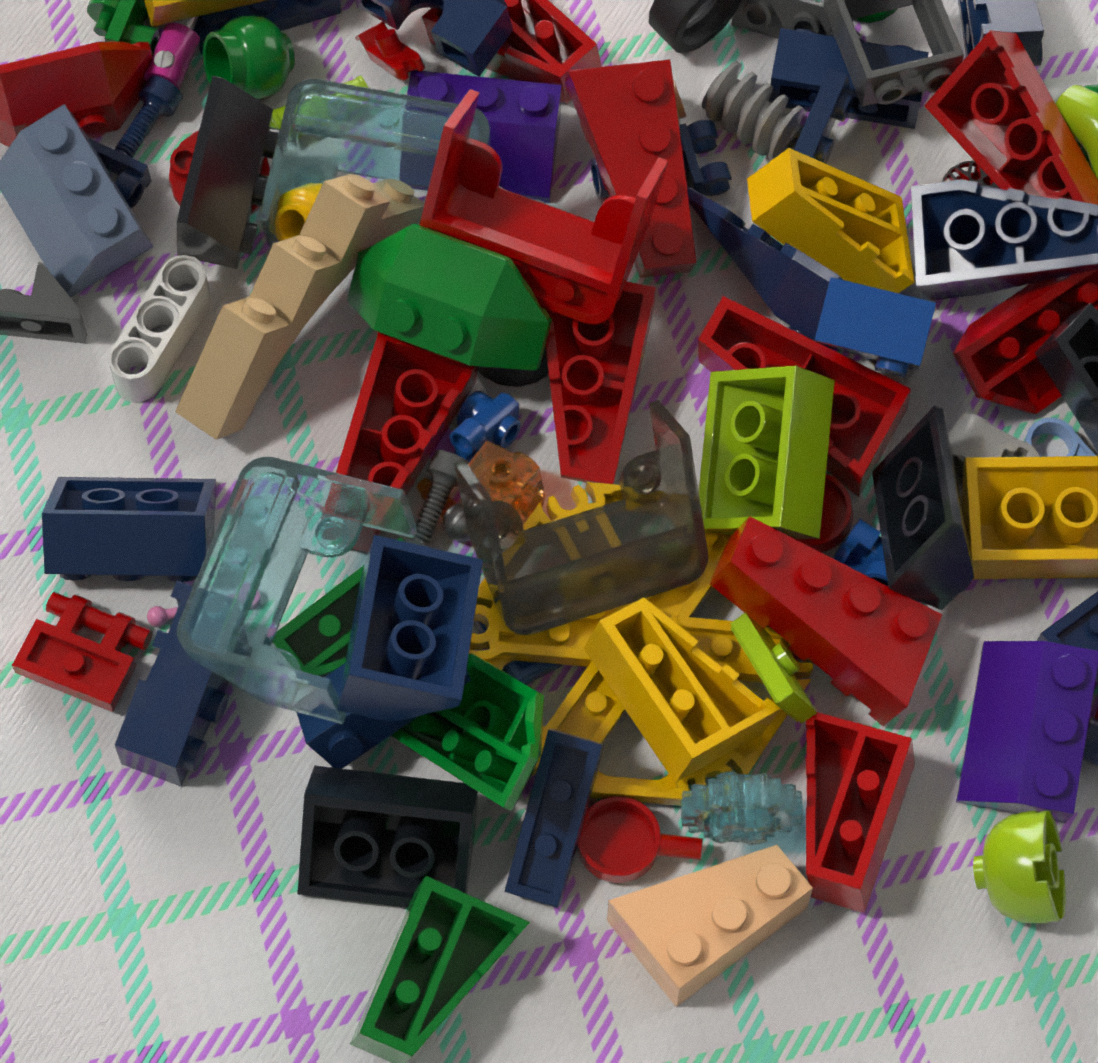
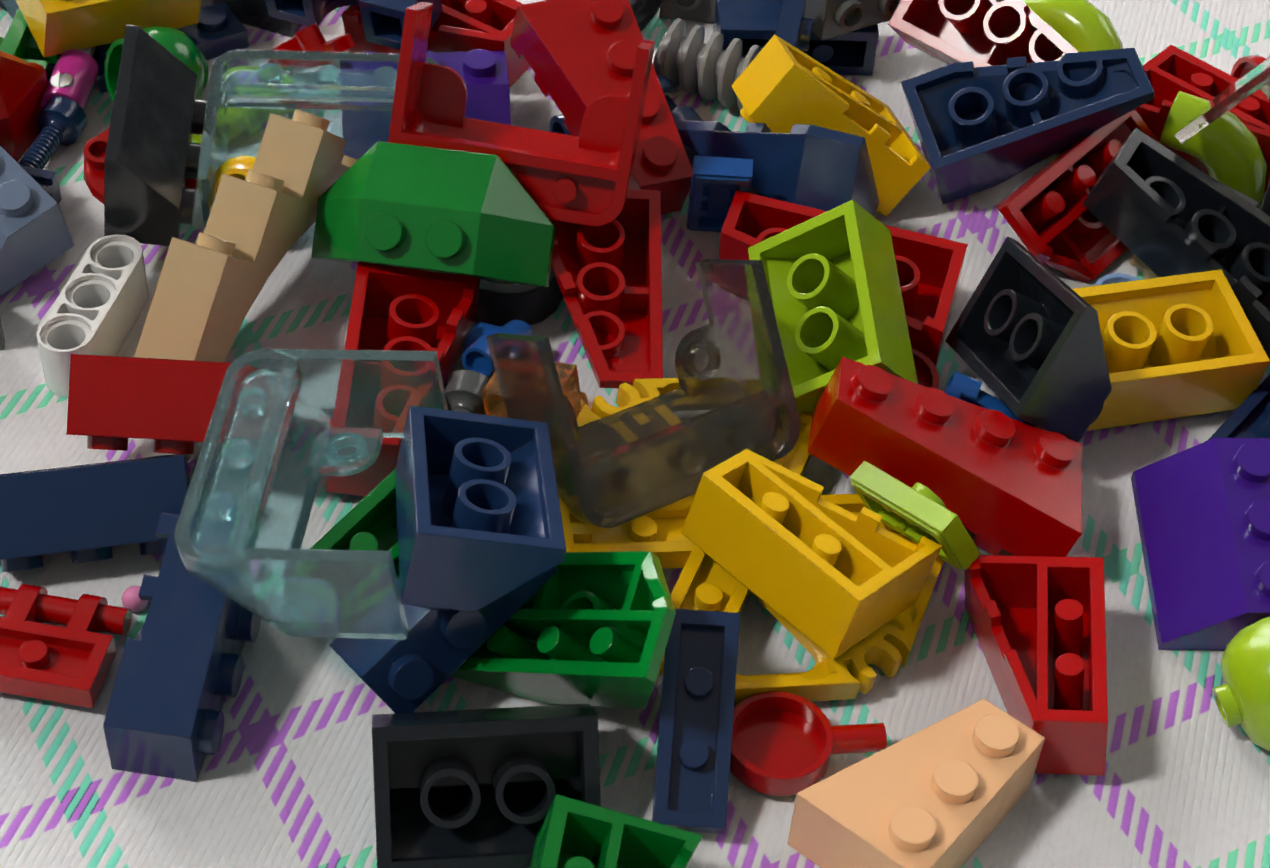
camera: 15 degrees left, 20 degrees down
clear light blue gear [681,771,803,845] -> none
blue wedge [815,277,936,378] -> none
none -> red wedge [66,354,294,458]
none -> blue plate [686,156,753,232]

